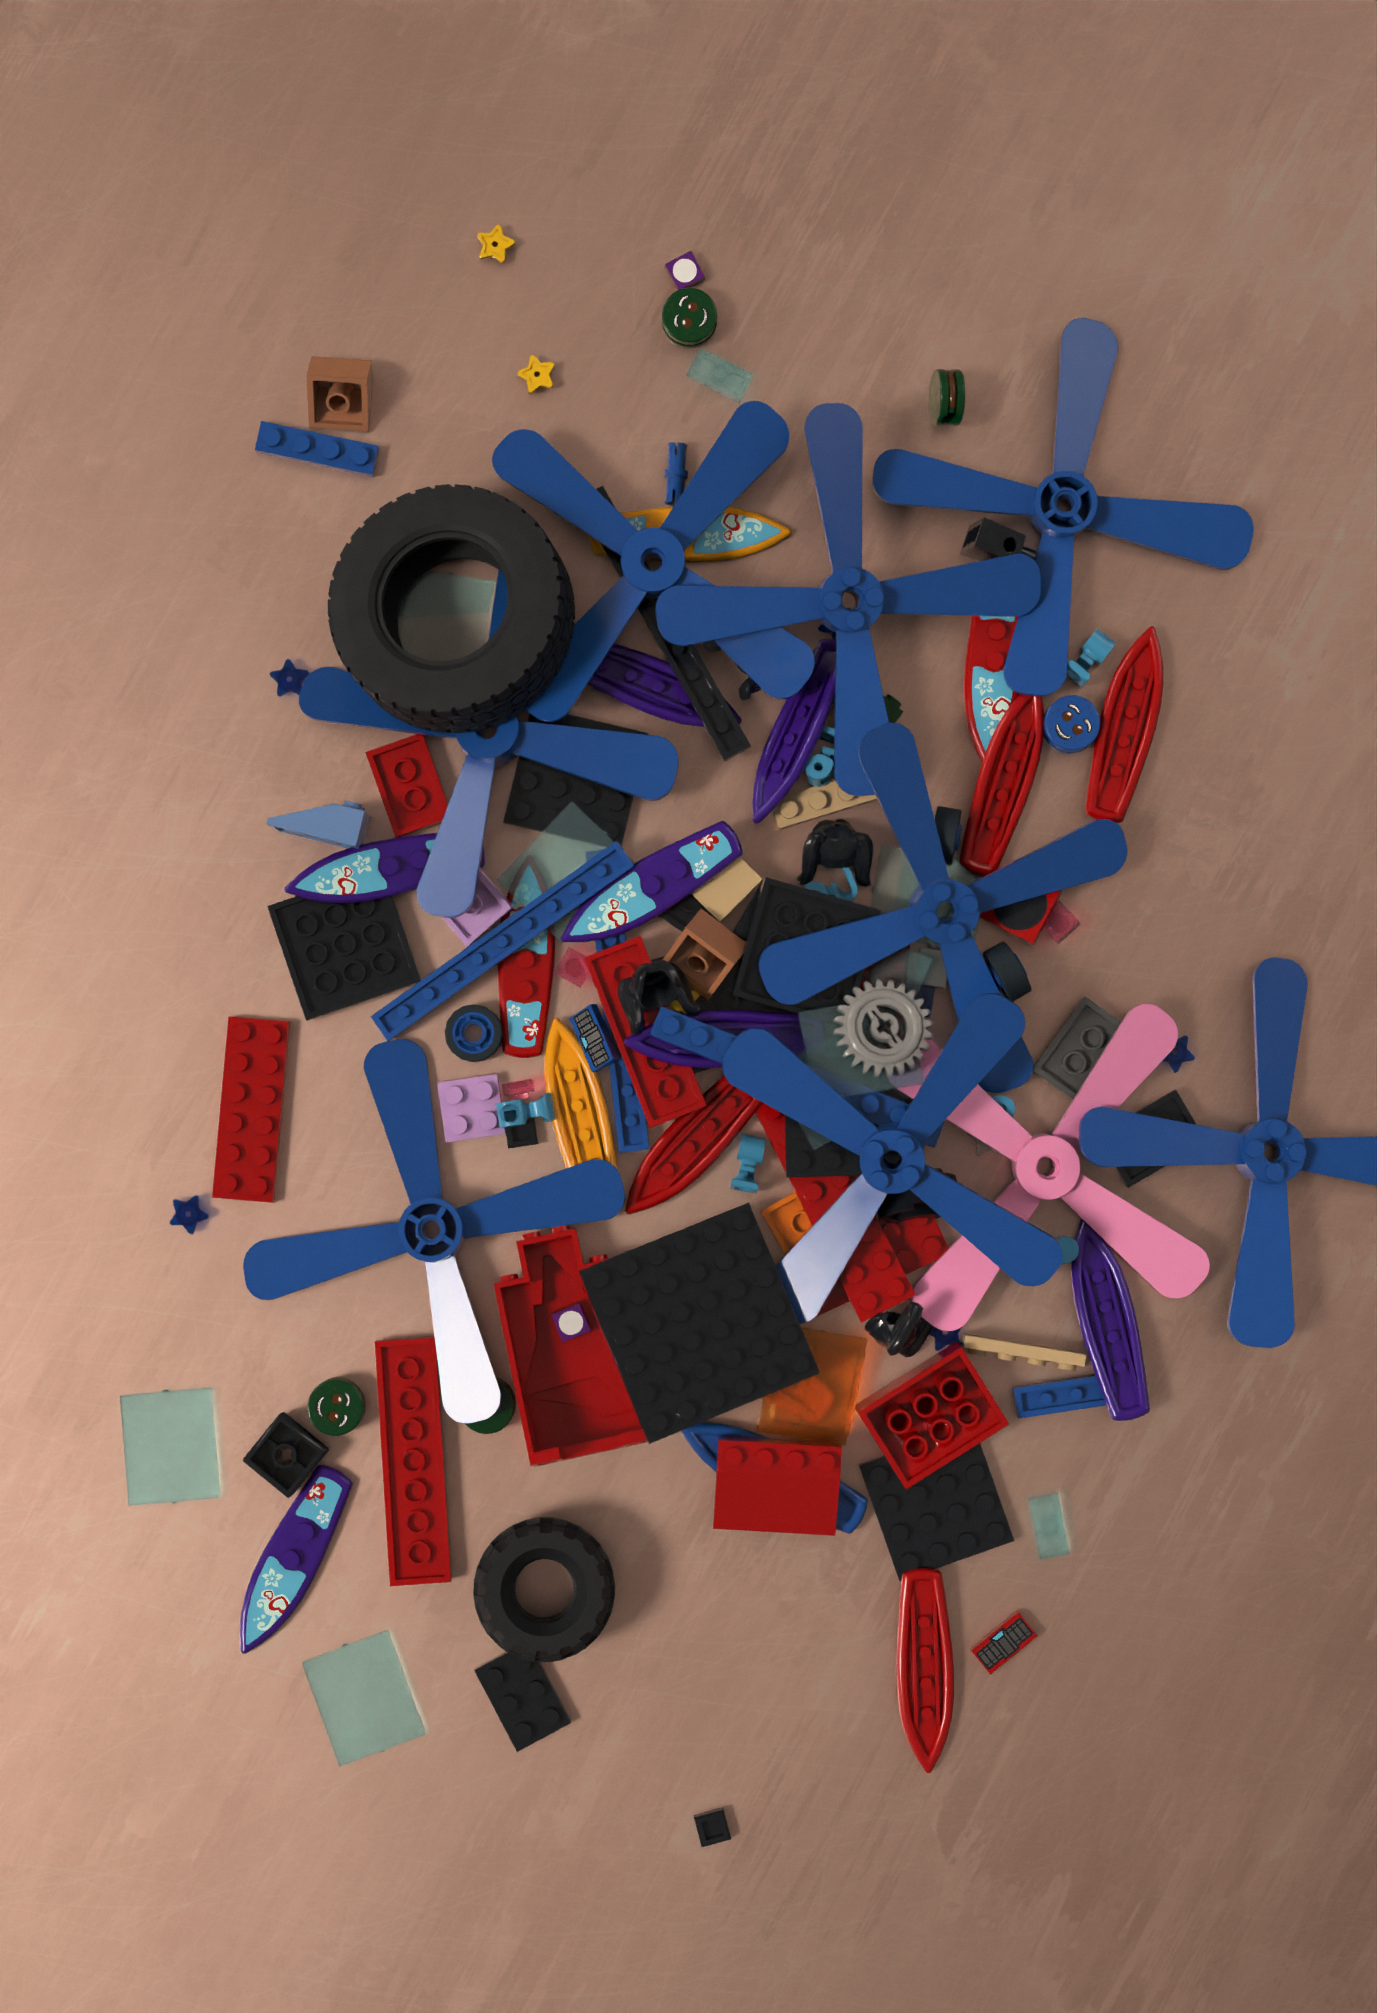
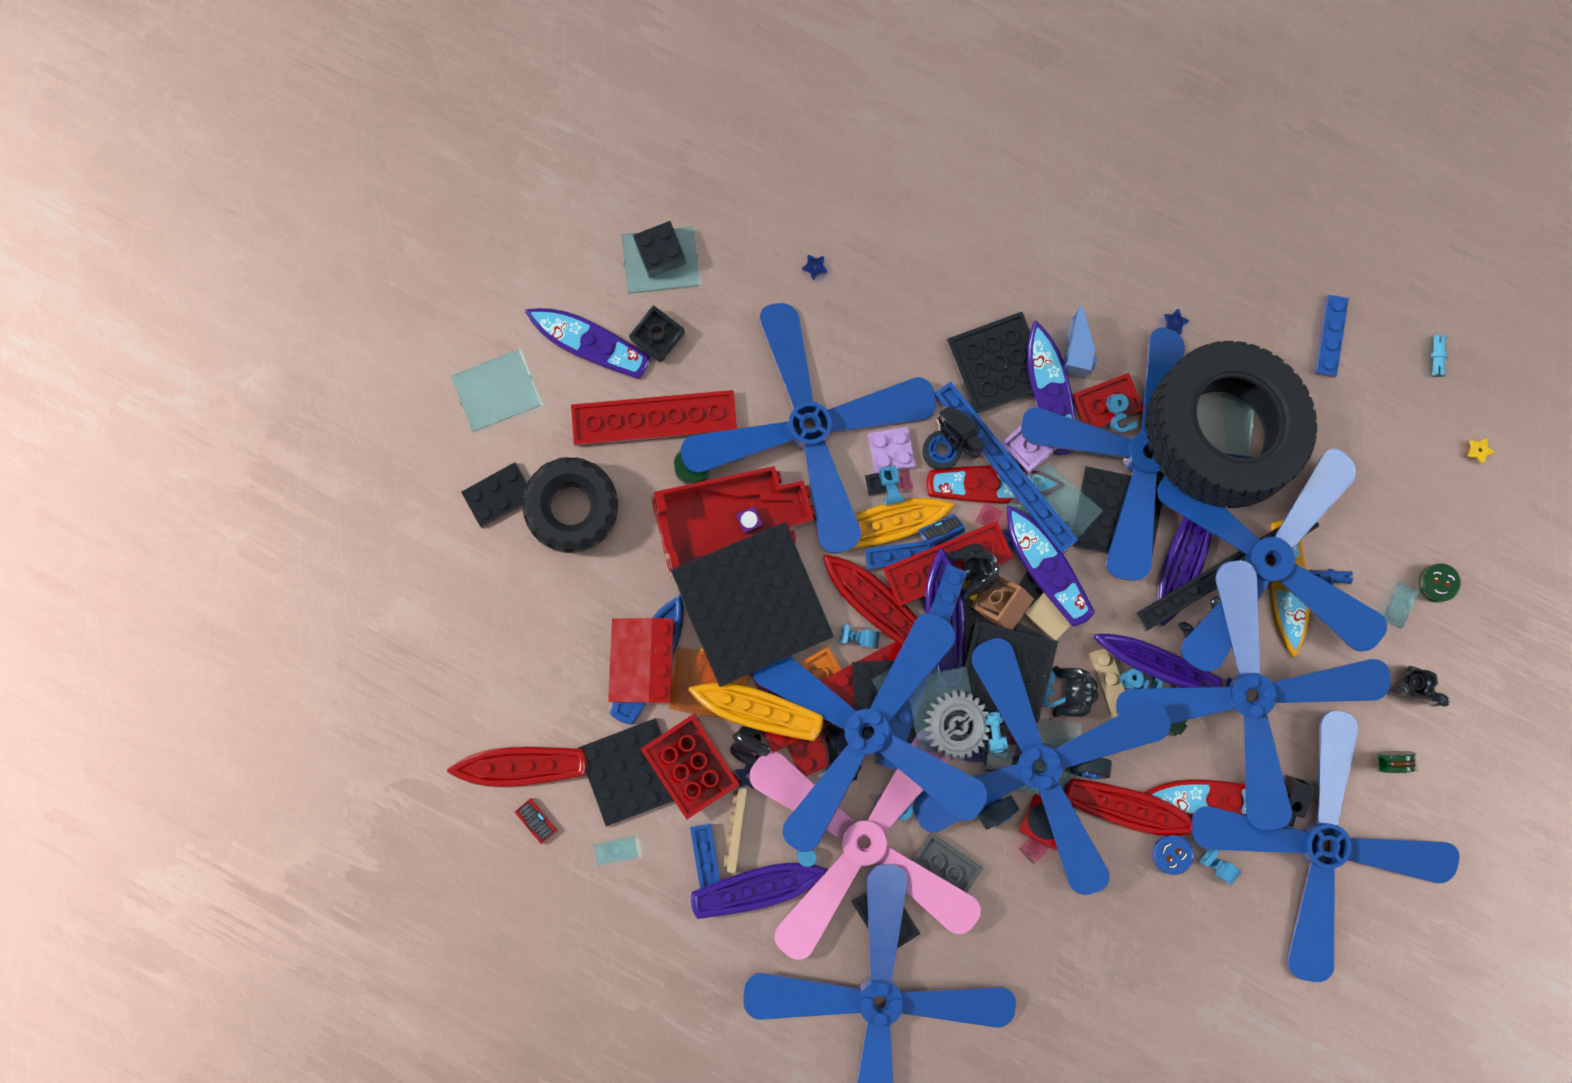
camera: 90 degrees right, 5 degrees down
red plate [212,1016,290,1203] -> none
nougat slope [307,356,372,432] -> none
dark green head [307,1377,366,1436] -> none
yellow plate [517,355,555,394] -> none
tile [665,251,705,290] -> none
black tile [694,1807,731,1847] -> none
red piece [1085,626,1164,823] -> none
clear blue plate [1162,1035,1195,1073] -> none
none -> black brick [633,221,686,278]
none -> light orange piece [688,683,823,741]
none -> black hinge [937,407,984,459]
none -> medium azure bar [986,712,1008,753]
none -> dark azure leg [1106,394,1137,432]
none -> black hair [1390,665,1450,707]
none -> medium azure pin [1431,335,1448,377]

